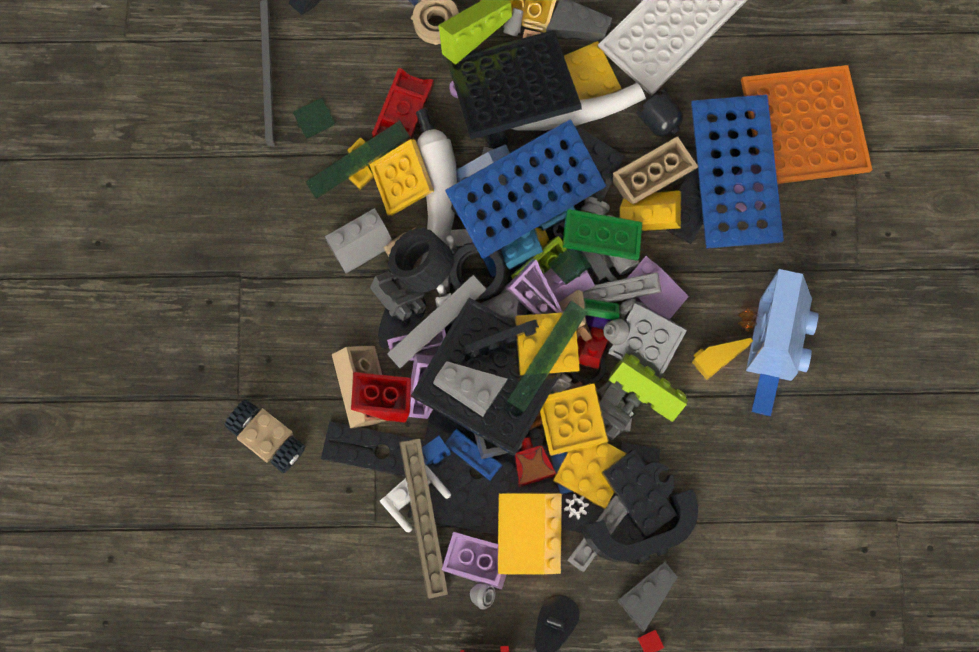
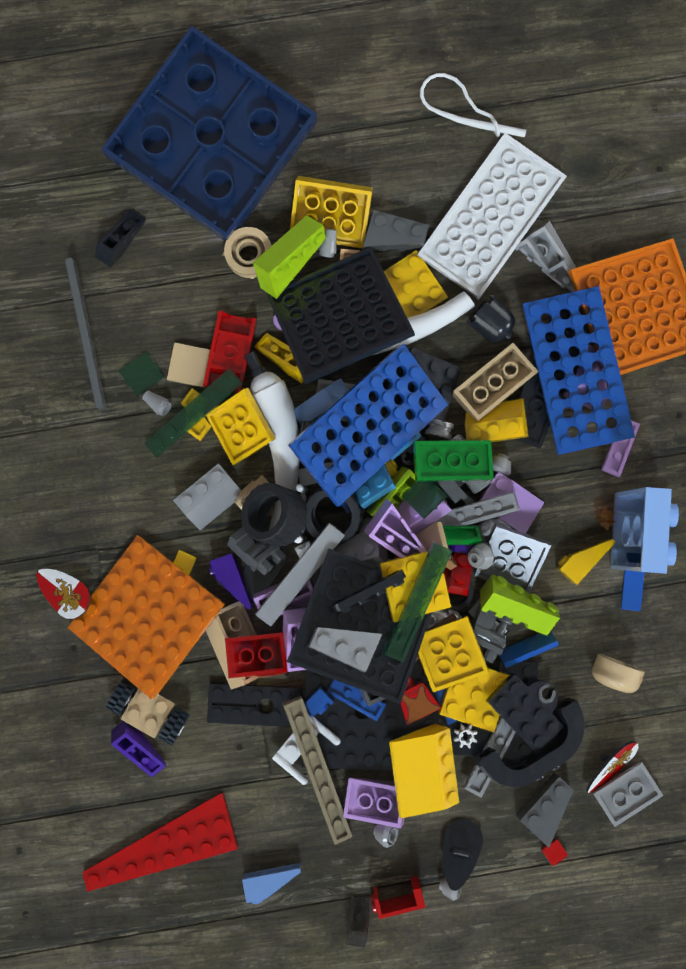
camera: 15 degrees left, 10 degrees up
none -> shield [36,569,91,619]
none -> orange plate [68,535,225,699]
none -> red wing [82,792,238,892]
none -> dark purple slope [111,721,166,777]
none -> light grey cone [142,390,172,416]
none -> tan tile [167,343,210,388]
none -> yellow tile [173,550,197,575]
none -> dark purple slope [209,553,254,609]
none -> medium blue slope [242,863,301,904]
none -> yellow slope [254,333,304,383]
none -> light grey cone [492,453,511,477]
none -> blue tile [499,631,559,668]
none -> light grey wedge [515,221,576,292]
none -> shield [586,741,638,793]
none -> tan piece [592,654,645,693]
none -> light grey plate [592,761,663,827]
none -> lavender tile [601,421,640,477]

